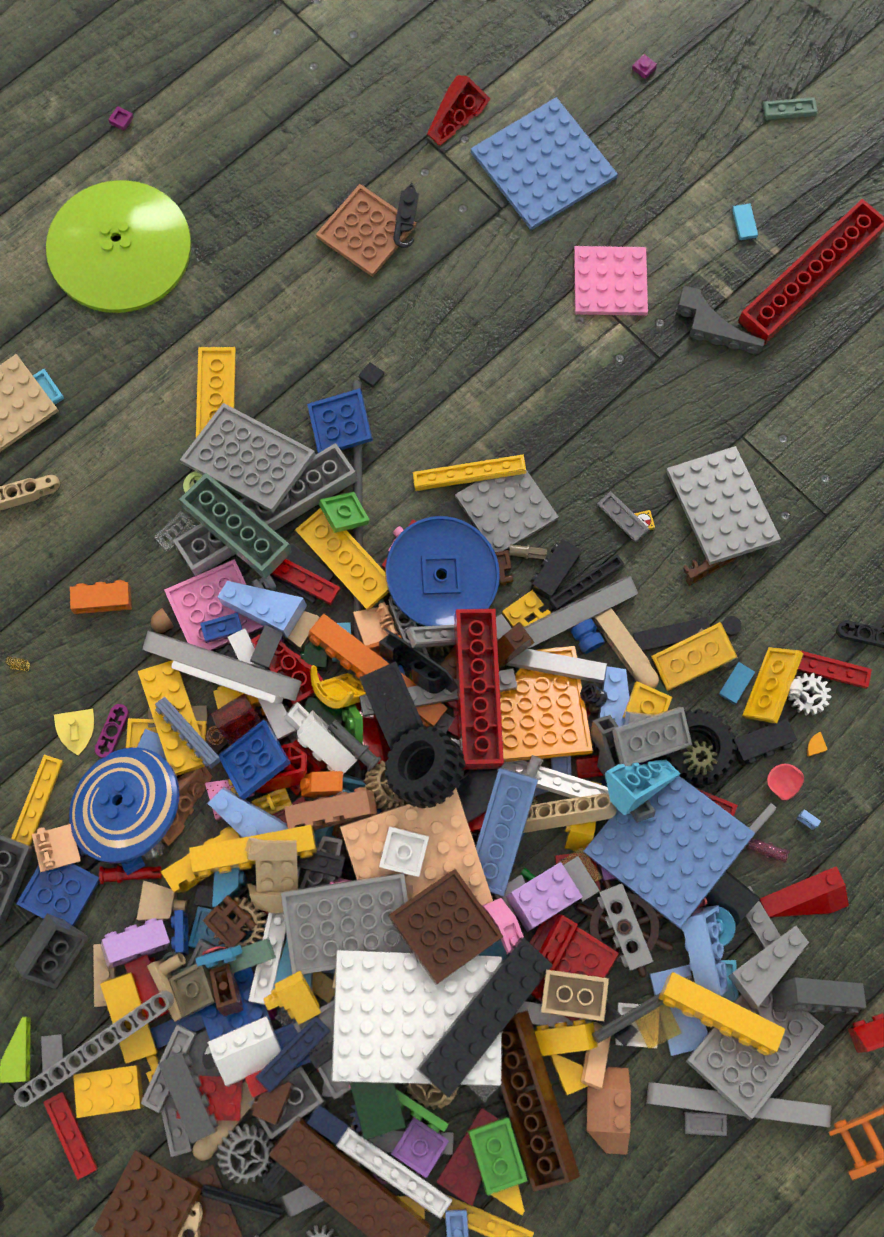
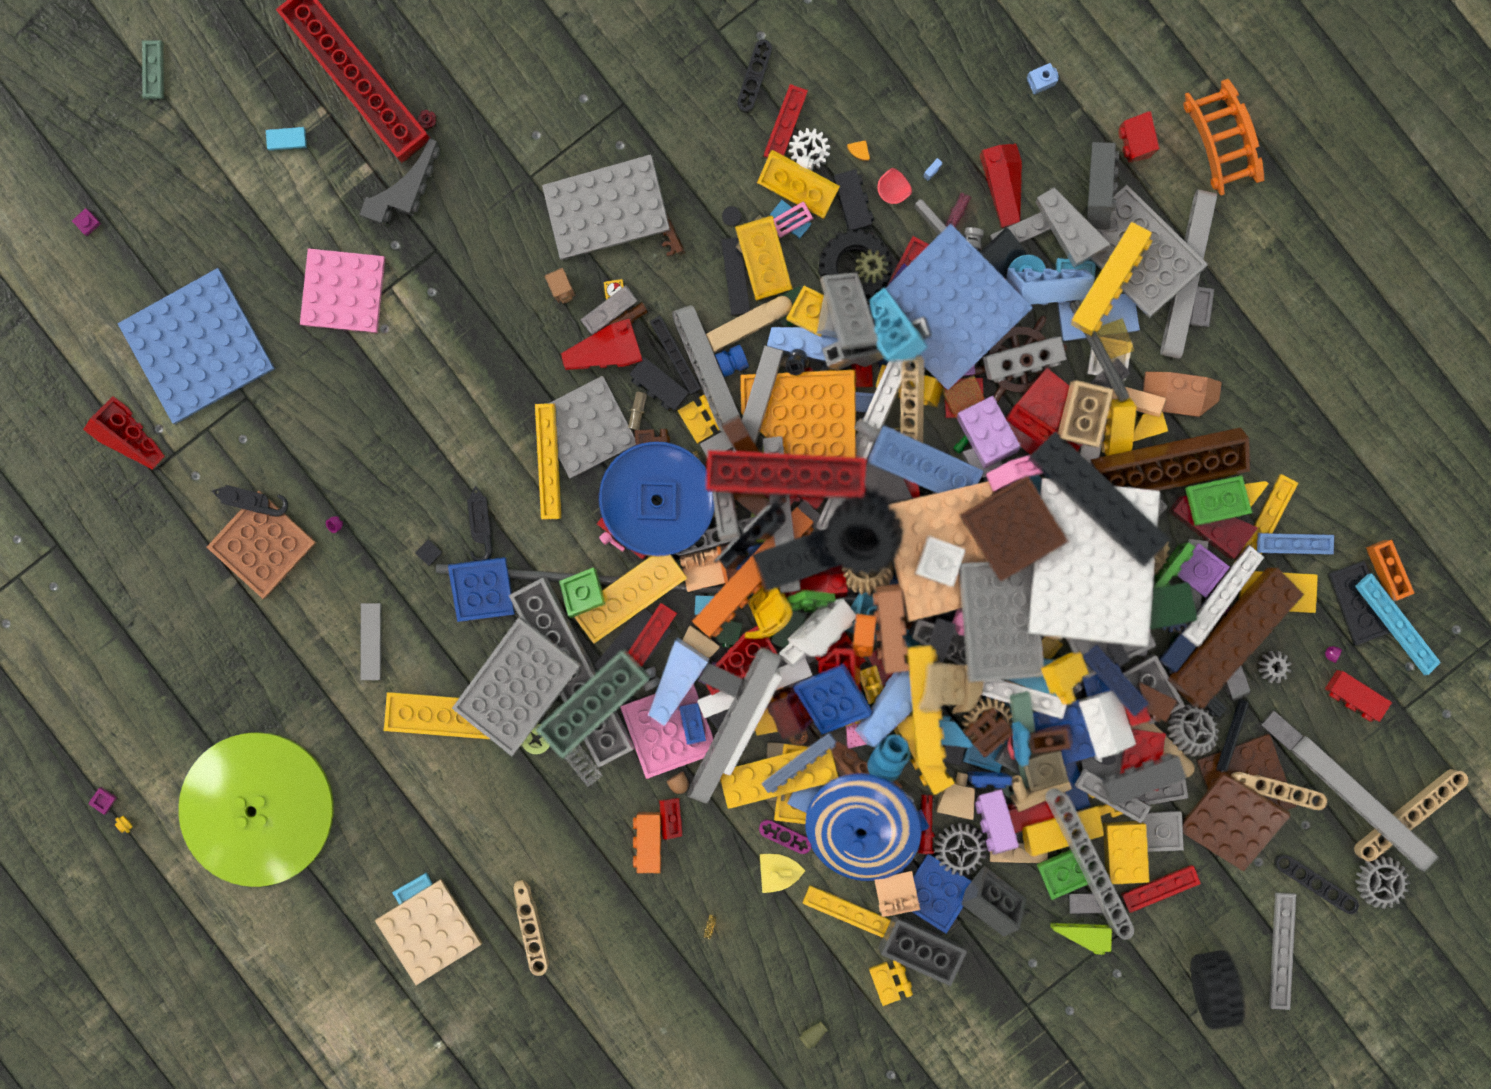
camera: 80 degrees left, 15 degrees up
dark grey pin [327,720,382,772] -> none
light grey tile [563,856,600,901] -> none
none -> yellow plate [115,816,133,833]
none -> magenta hinge [326,516,343,533]
none -> light grey tile [361,603,381,680]
none -> dark red plate [417,110,436,129]
none -> black plate [467,486,493,561]
none -> medium nougat brick [545,268,575,304]
none -> red wedge [561,319,643,370]
none -> reddish brown pin [609,302,648,325]
none -> red plate [659,798,682,840]
none -> bright pink tile [774,202,813,238]
none -> dark azure piece [867,735,910,782]
none -> light grey gear [934,823,987,876]
none -> light grey wheel [964,227,984,251]
none -> bright green plate [1036,845,1100,900]
none -> light grey plate [1142,811,1184,852]

